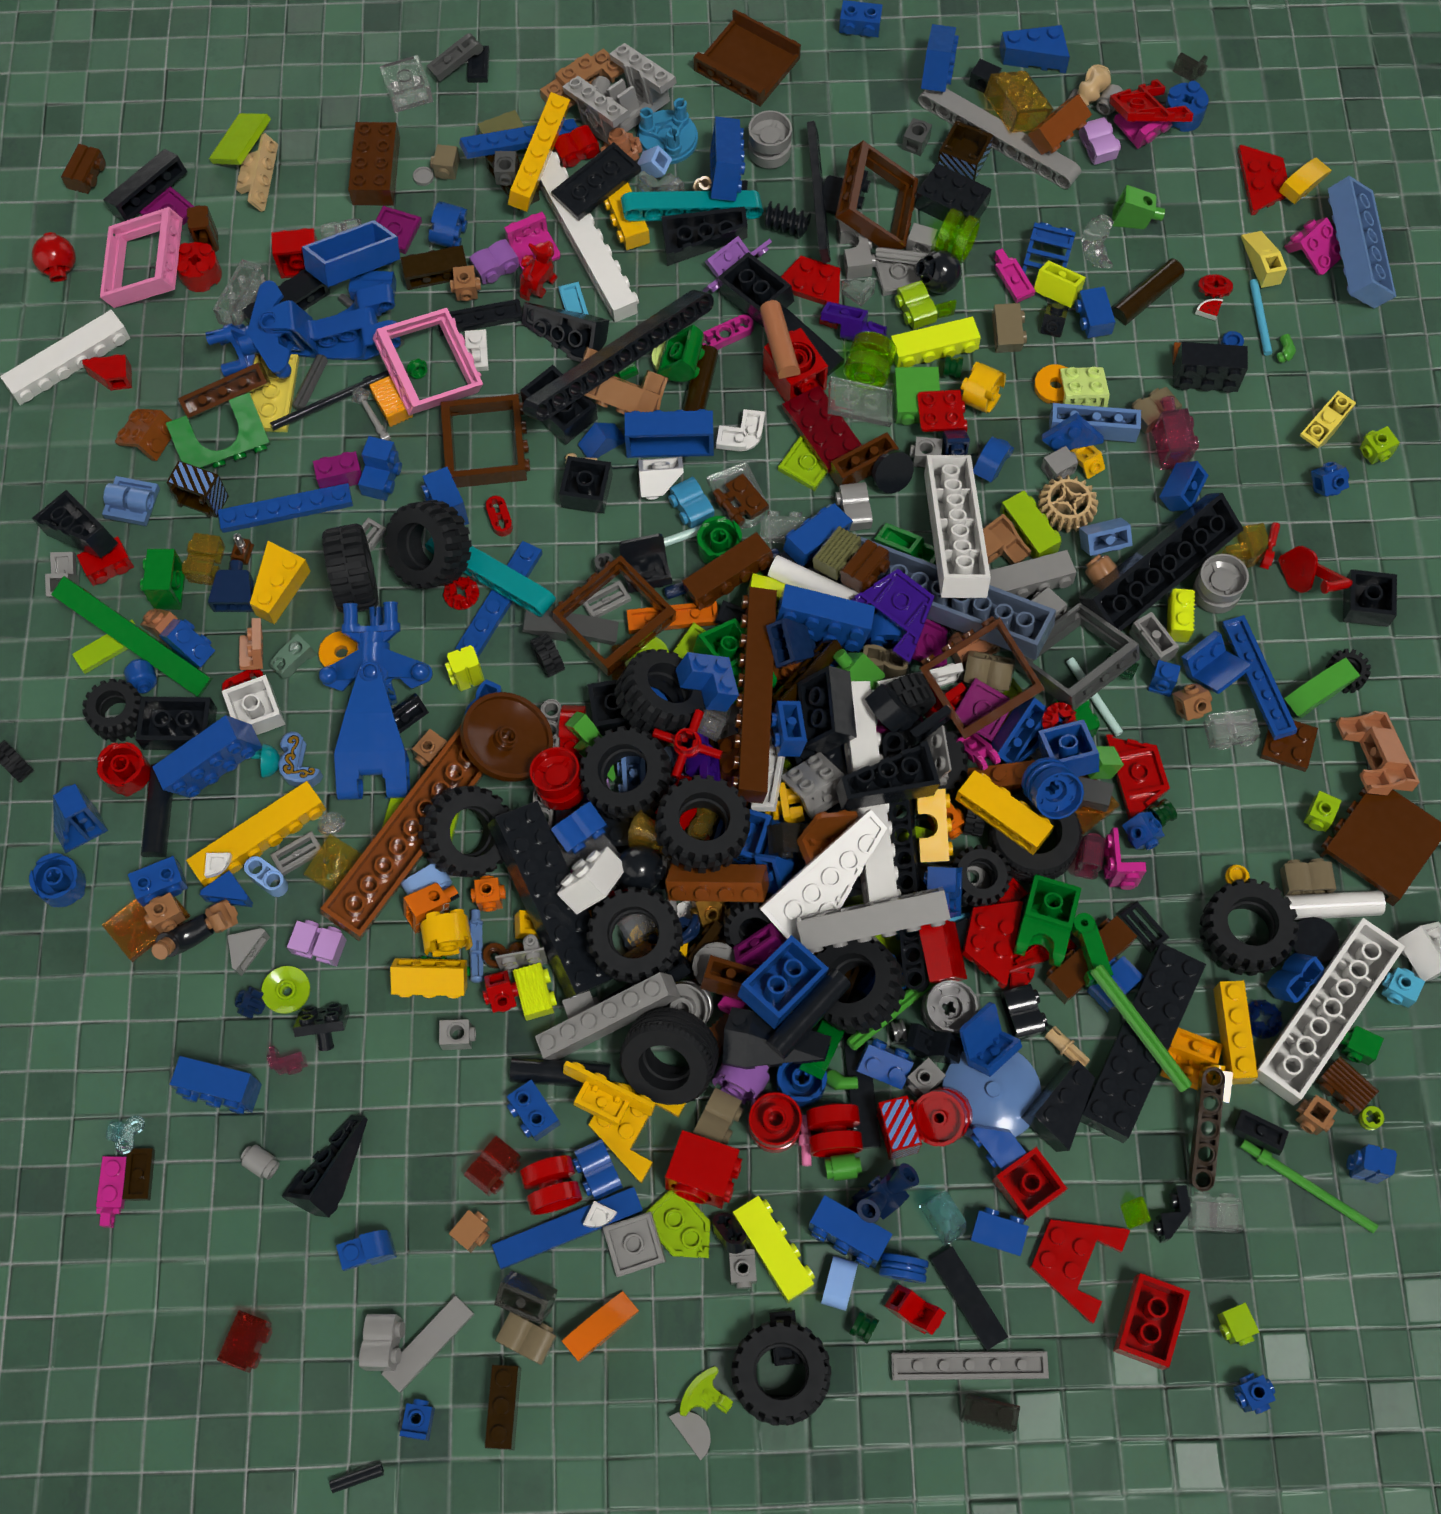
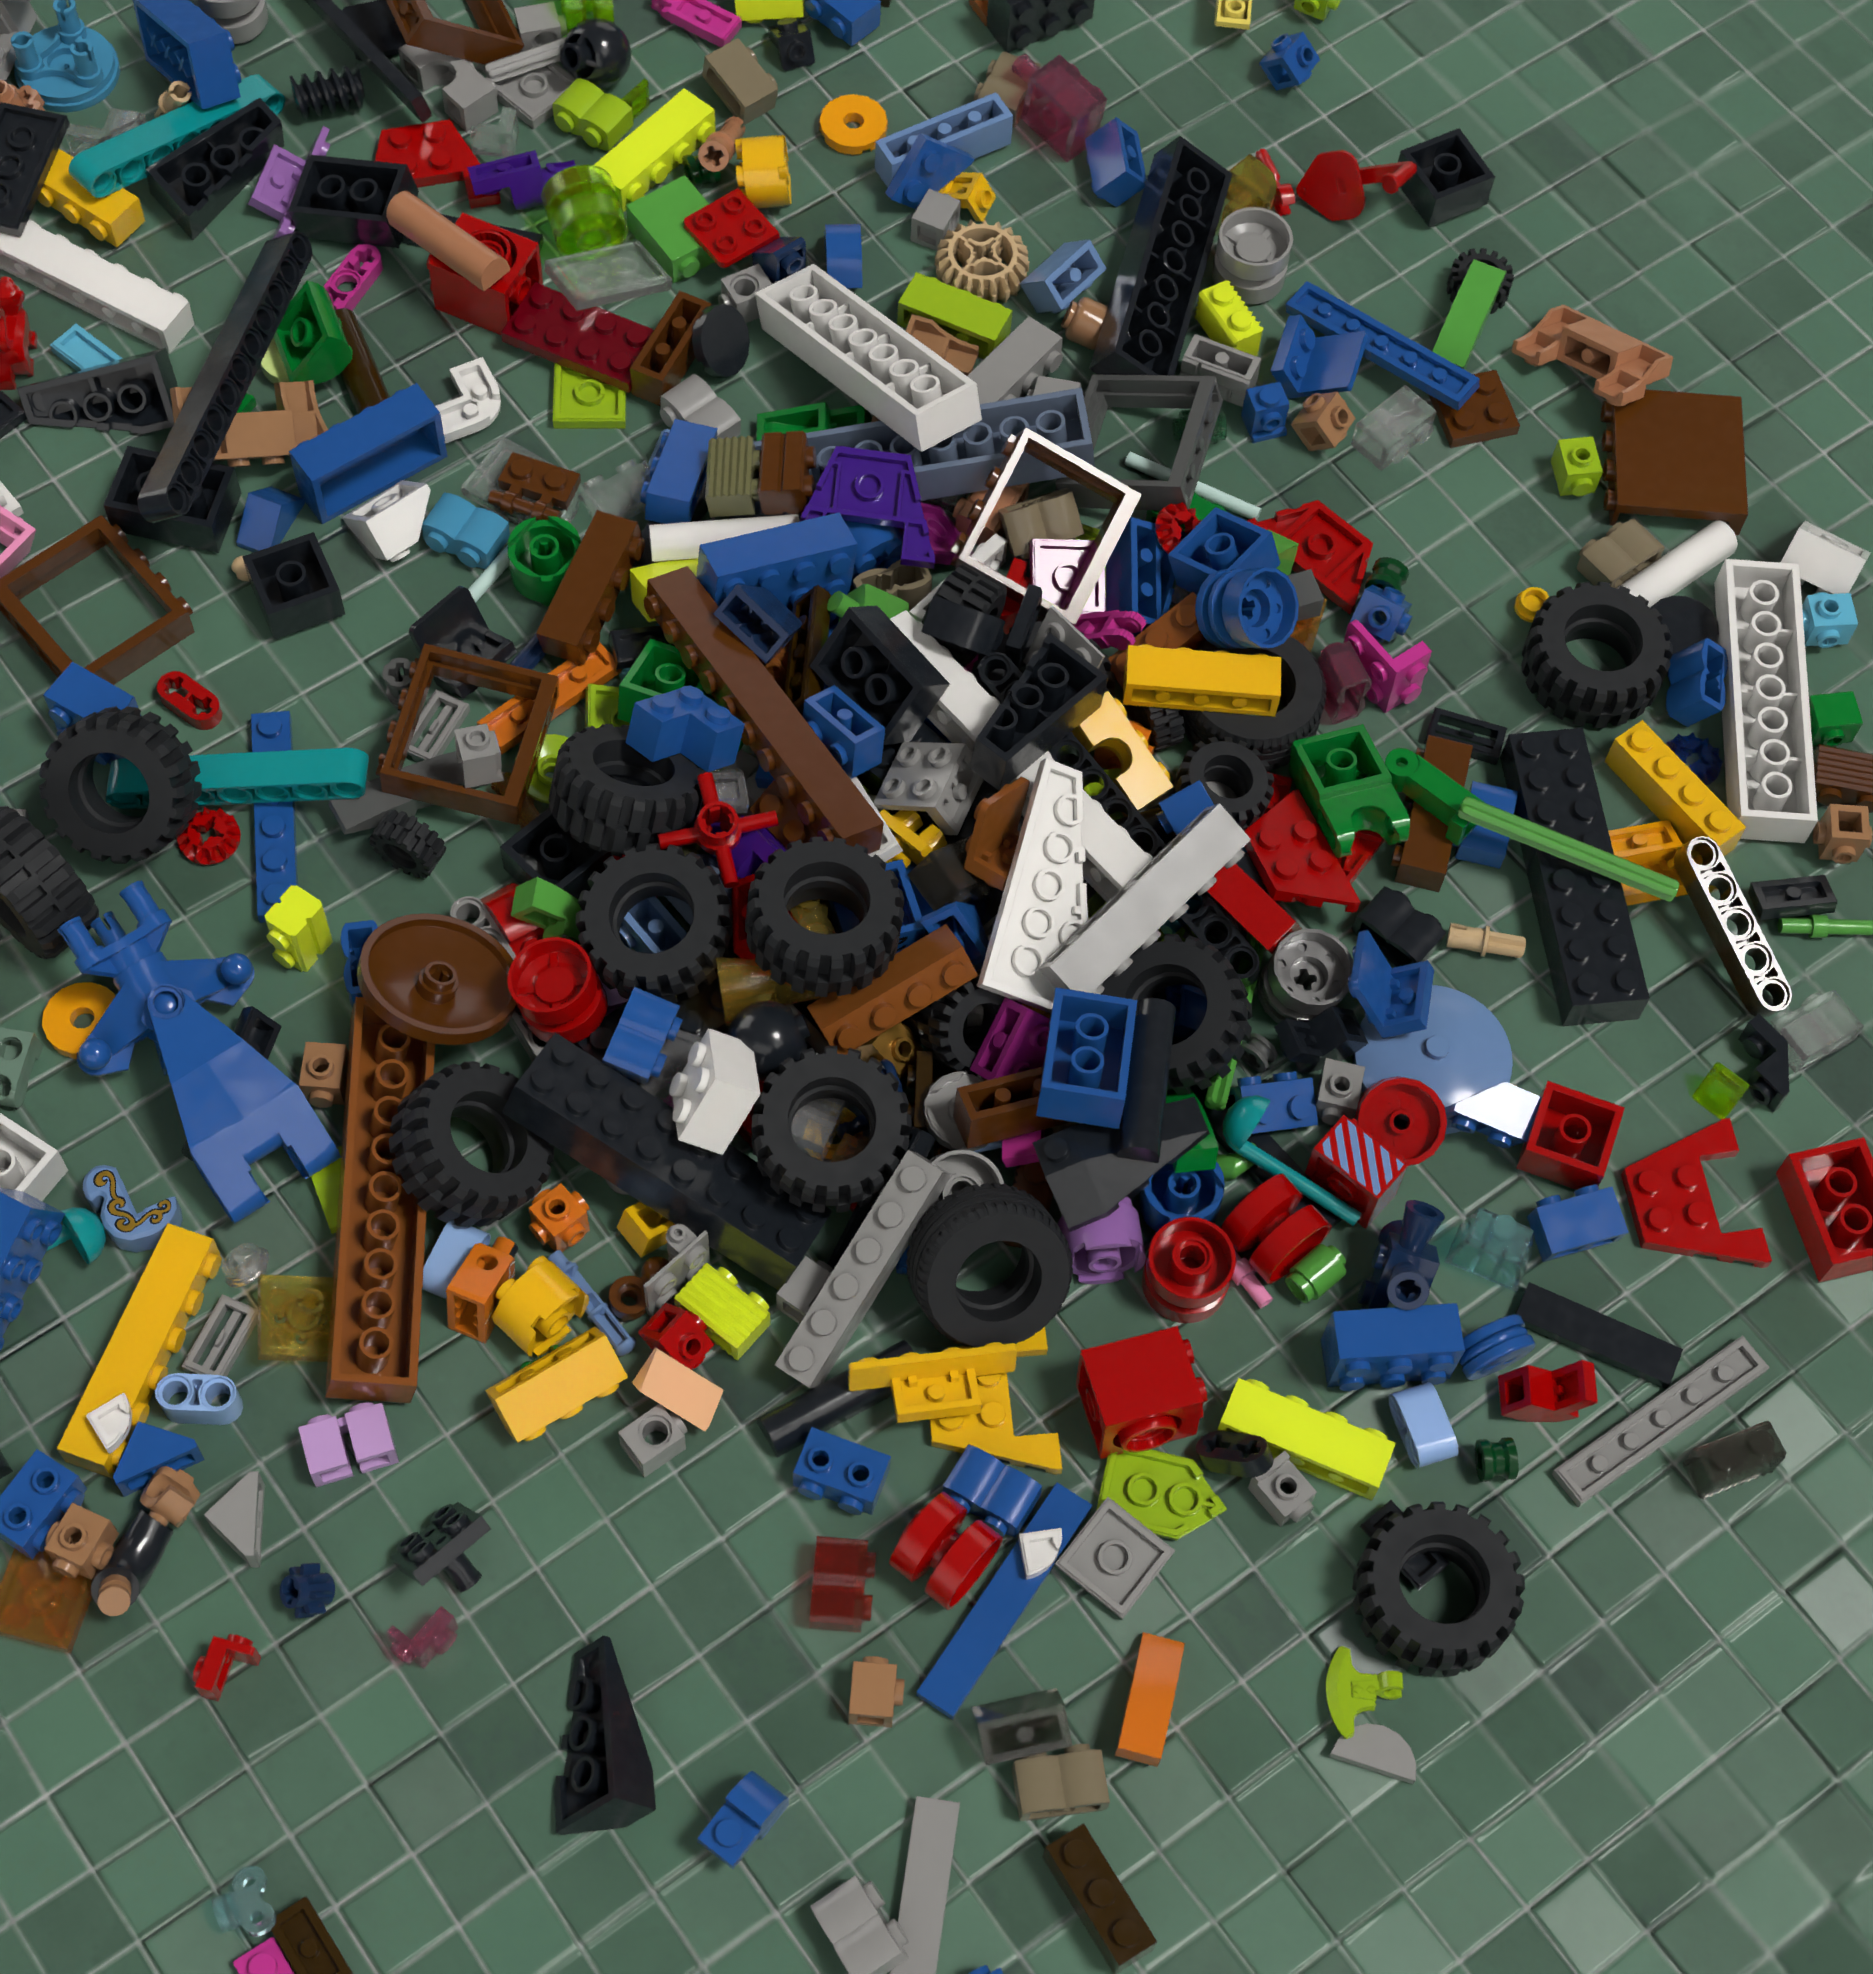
camera: 40 degrees left, 5 degrees down
blue brick [170,1056,262,1114] -> none
light grey brick [241,1144,280,1180] -> none
lime dish [261,966,310,1014] -> none
light blue brick [637,145,672,181] -> none
dark tan brick [693,1088,744,1145] -> none
red tile [1009,968,1035,989] -> none
black wedge [1021,1060,1095,1152] -> none
yellowish green bracket [1060,367,1110,407] -> none
none -> red bracket [193,1634,261,1702]
none -> light grey window [454,723,504,788]
none -> light nougat slope [632,1347,724,1431]
none -> nougat pin [698,116,746,172]
none -> teal piece [1223,1095,1362,1226]

